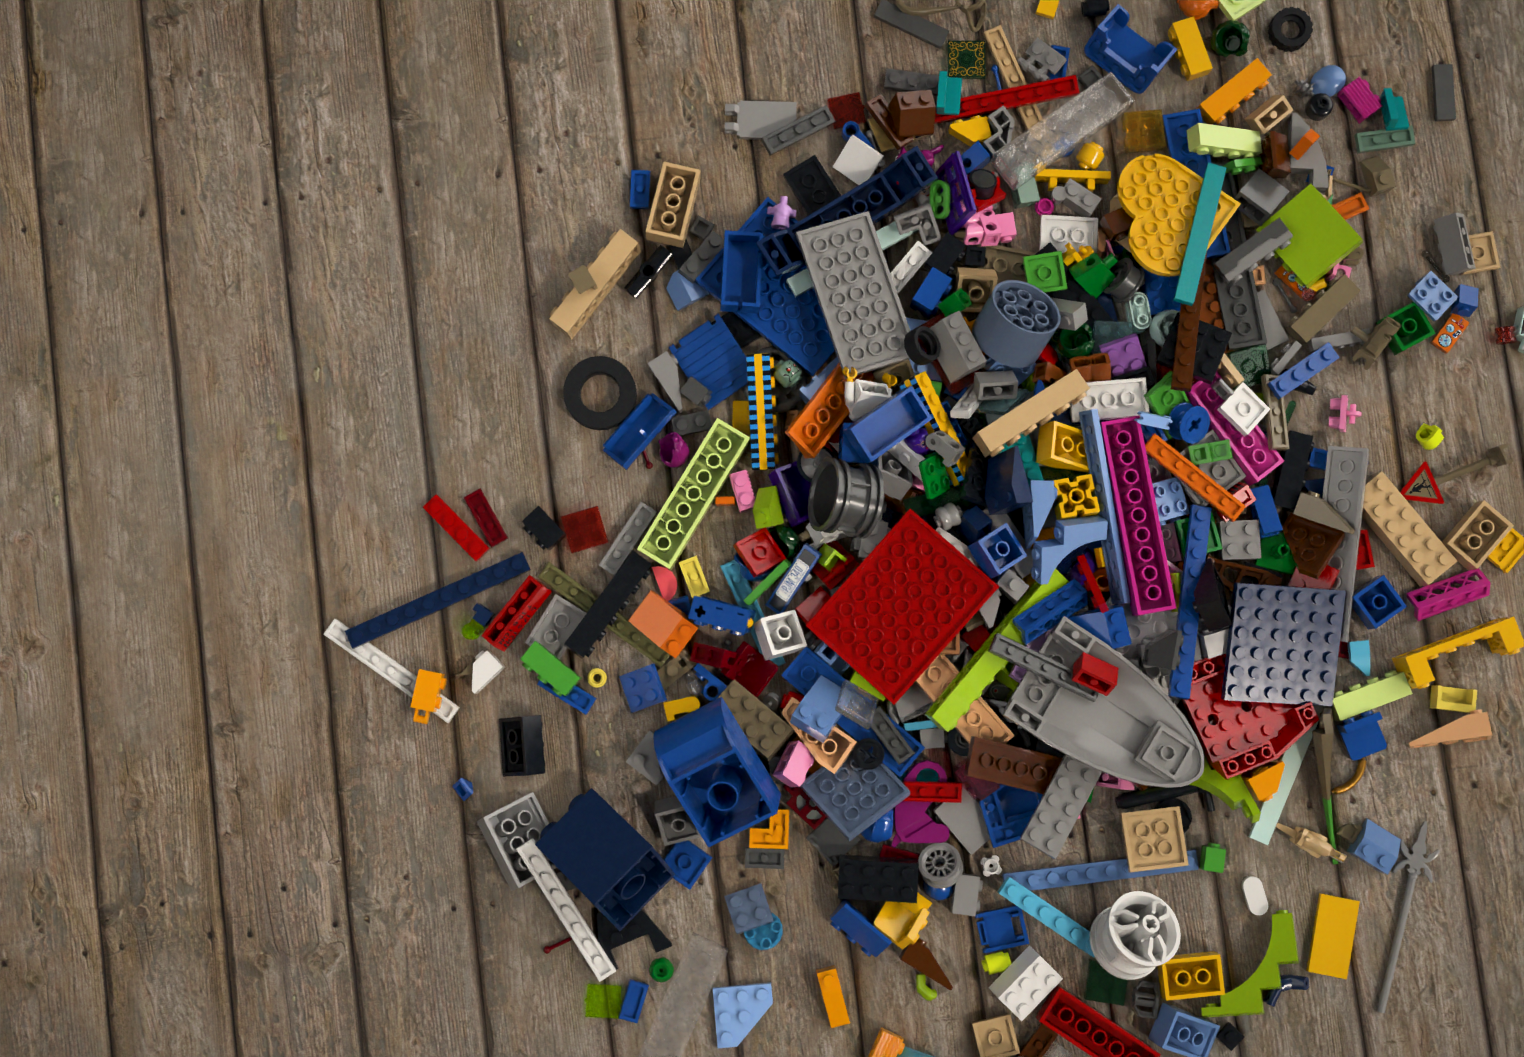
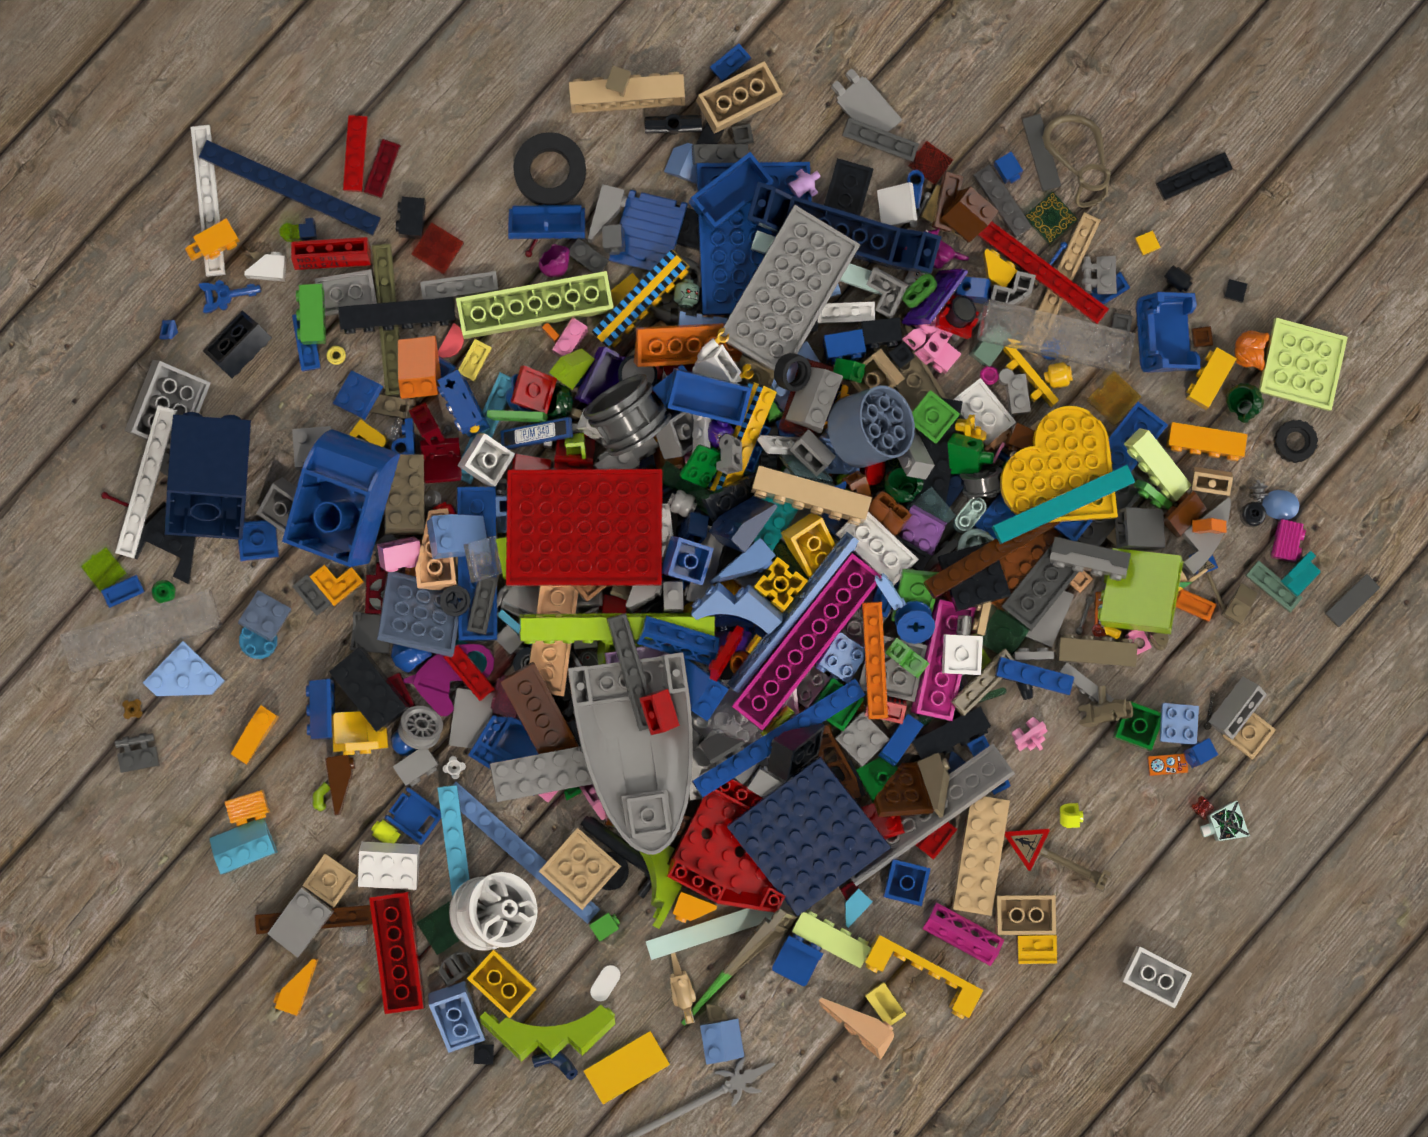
camera: 40 degrees right, 0 degrees up
teal panel [937,71,962,115] -> none
pearl gold piece [1331,758,1366,795] -> none
none -> blue piece [199,280,261,314]
none -> blue brick [993,152,1023,184]
none -> reddish brown tile [1191,326,1213,348]

